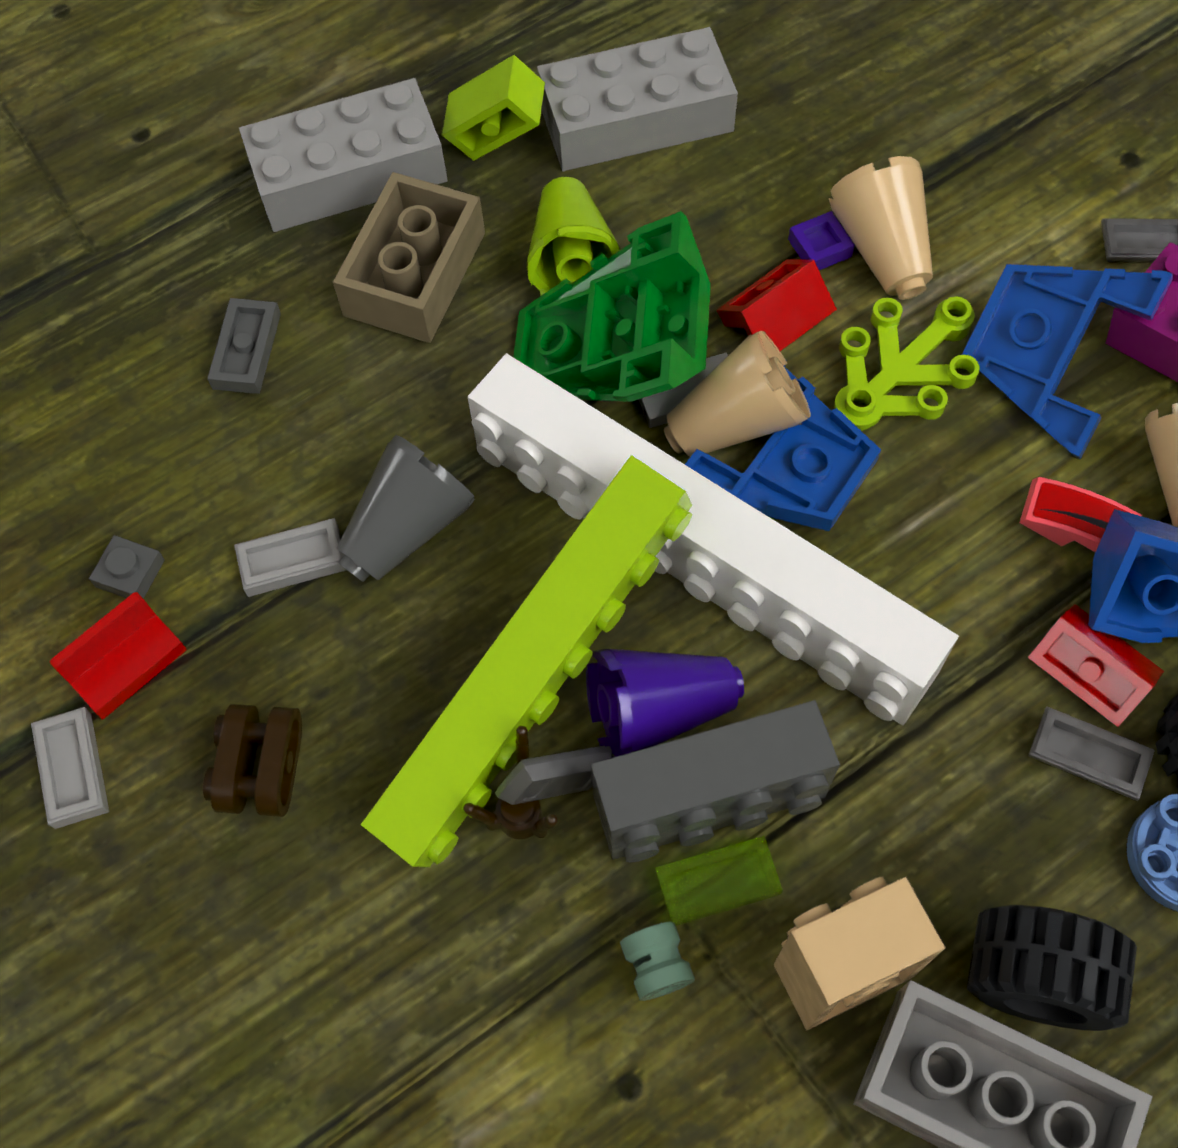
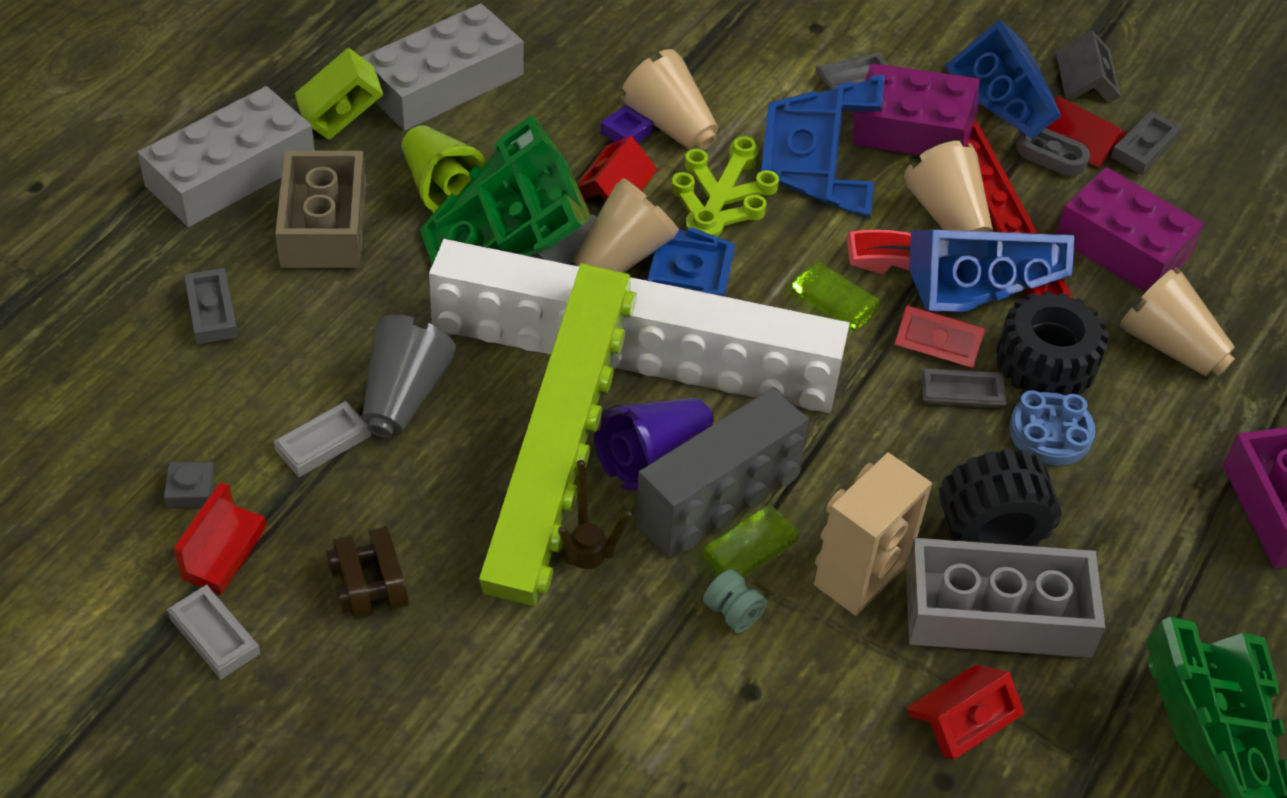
camera: 30 degrees left, 15 degrees down
flat silver tile [495,746,612,805] -> none
none -> clear neon green tile [792,261,881,332]

